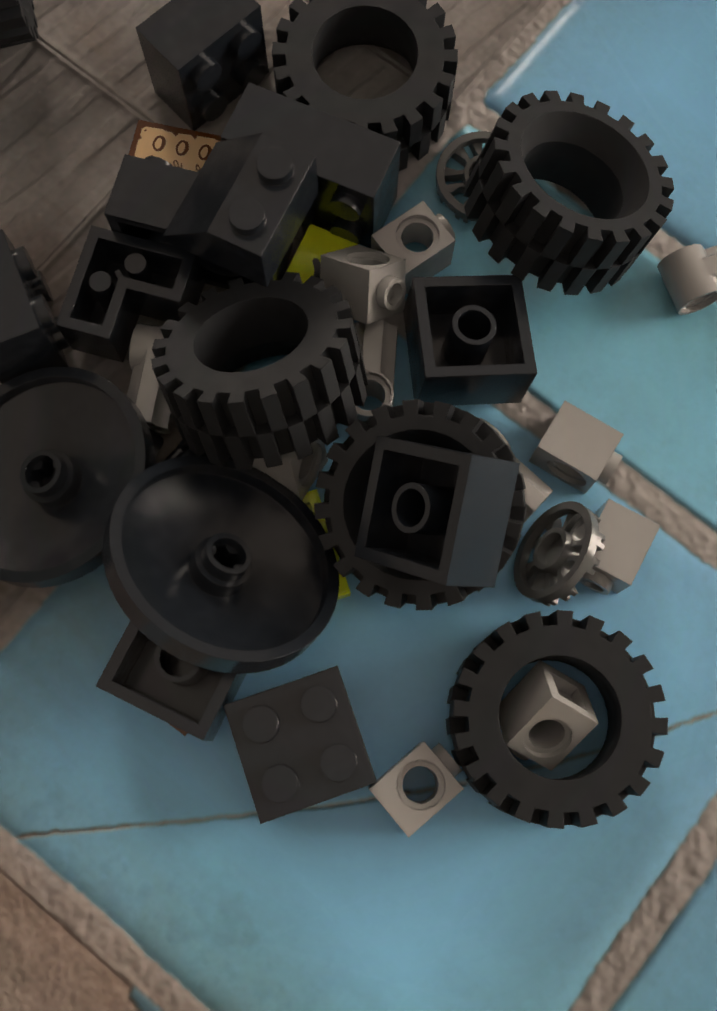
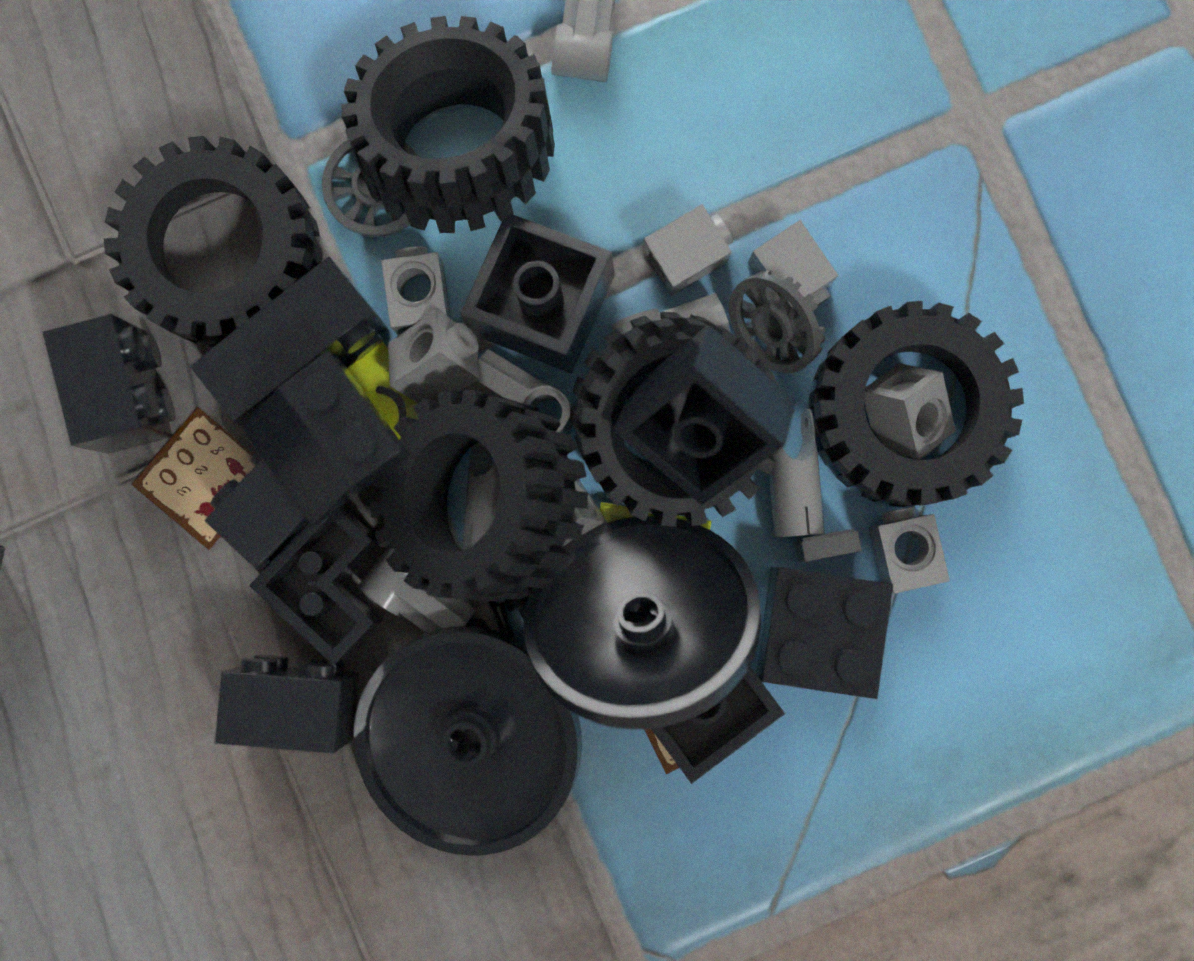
camera: 60 degrees left, 10 degrees up
none -> light grey piece [769,409,825,538]
none -> dark grey tile [794,529,862,562]

